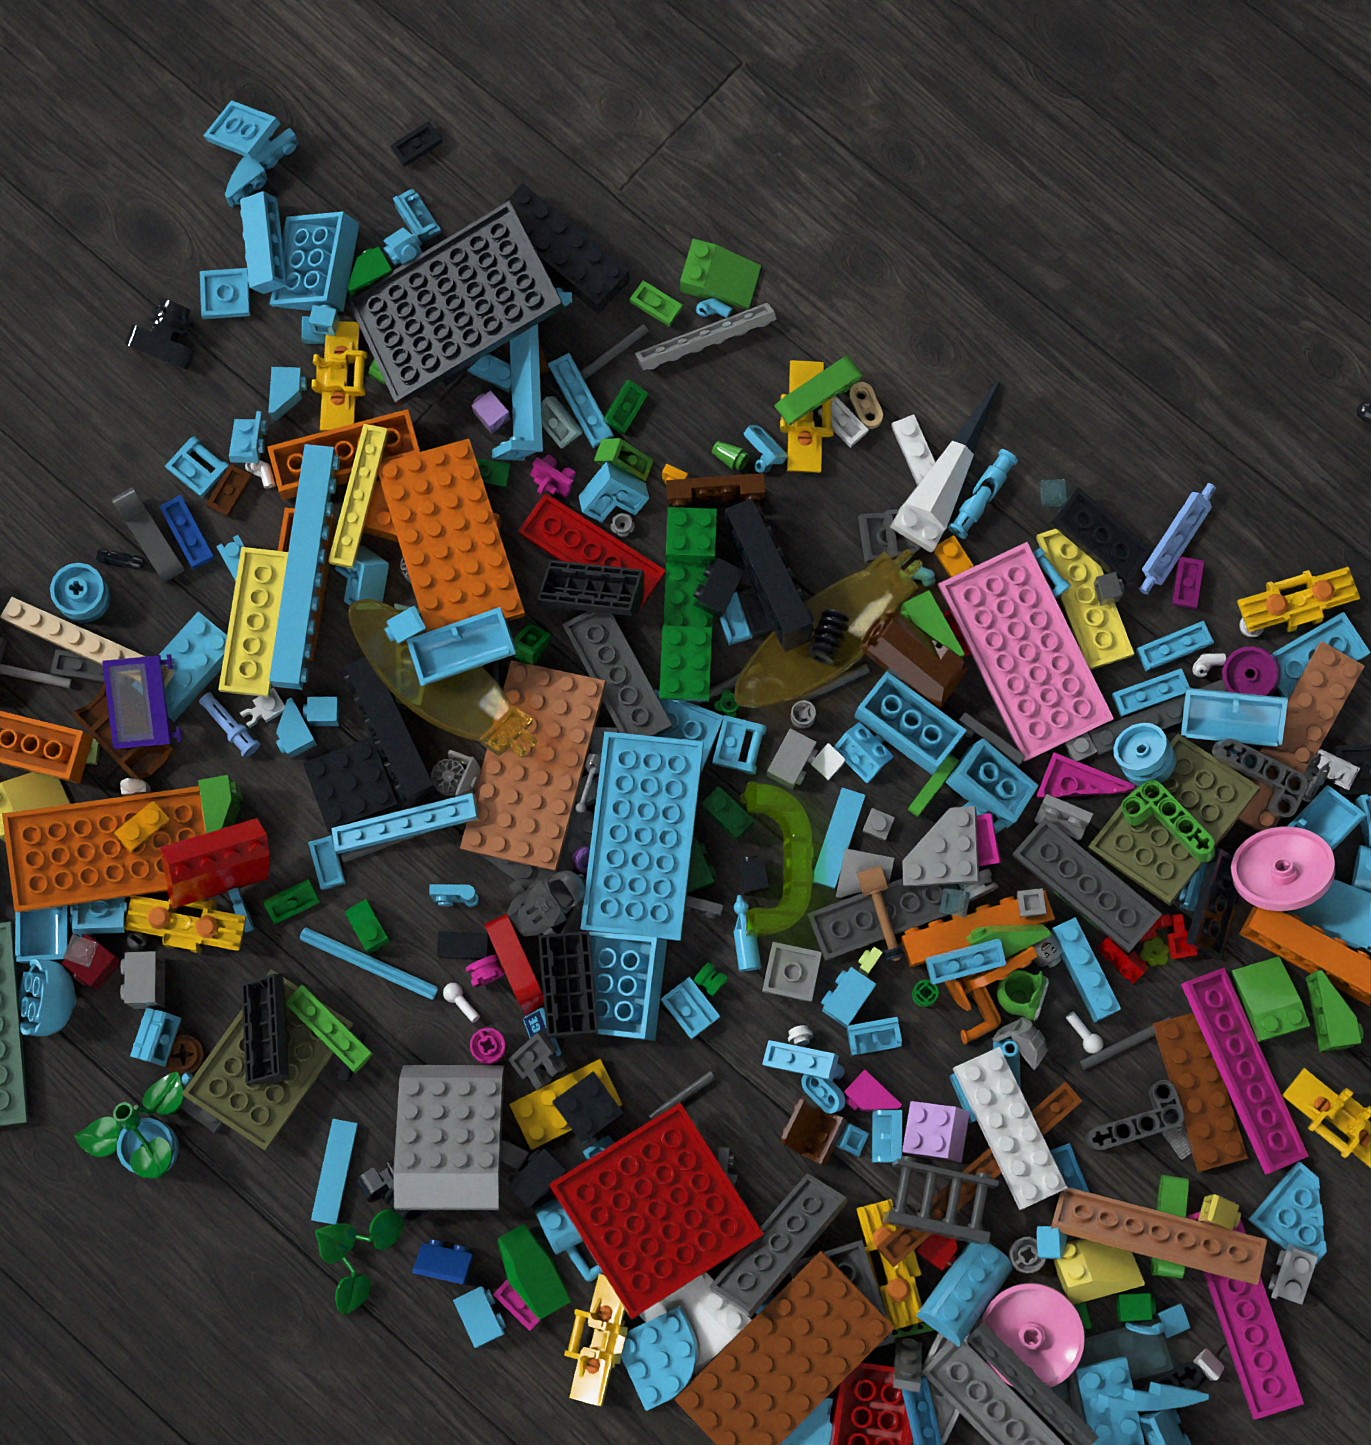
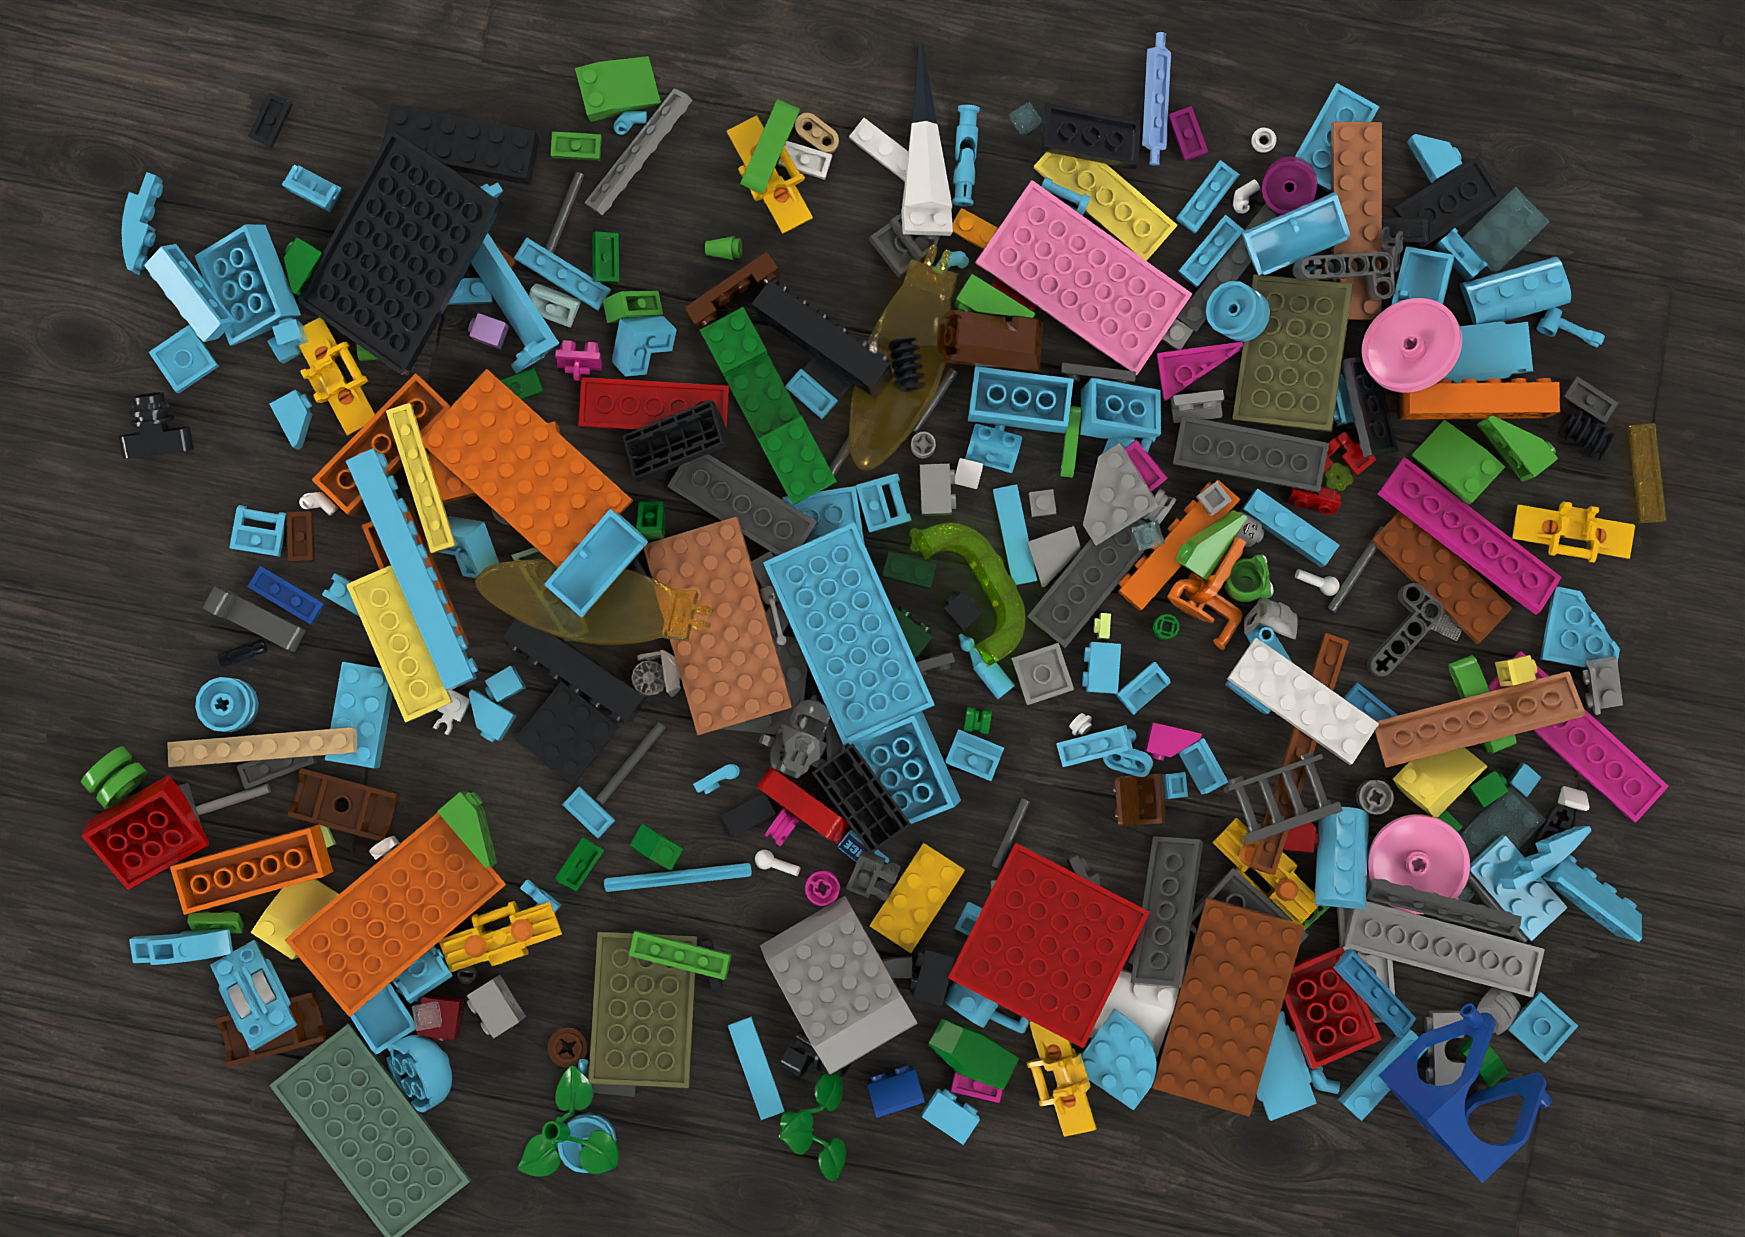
camera: 30 degrees left, 10 degrees up
piece [102,654,183,749] -> none
light orange plate [114,801,170,853] -> none
medium azure brick [130,1008,181,1067] -> none
red slope [160,818,270,909] -> none
light blue pin [199,692,260,758] -> none
medium azure plate [203,100,281,159] -> none
medium azure bracket [229,411,268,463] -> none
black piece [241,974,289,1085] -> none
medium azure plate [332,793,479,854] -> none
medium azure brick [383,227,423,266] -> none
medium azure slope [384,606,426,645] -> none
black brick [552,1071,624,1145] -> none
medium lavender tile [572,846,590,873] -> none
light grey plate [611,513,635,537] -> none
light orange plate [662,464,688,483] -> none
black brick [693,558,744,618] -> none
green plate [714,689,743,717] -> none
medium azure piece [744,425,788,473] -> none
medium nougat piece [857,865,906,961] -> none
dark grey plate [893,1338,922,1392] -> none
lavender brick [902,1101,970,1163] -> none
medium azure plate [925,939,1006,984] -> none
medium azure slope [1037,1226,1068,1259] -> none
dark grey plate [1093,572,1124,606] -> none
bright green beam [1122,780,1216,863] -> none
medium azure piece [1126,1321,1166,1335] -> none
yellow piece [1237,567,1360,633] -> none

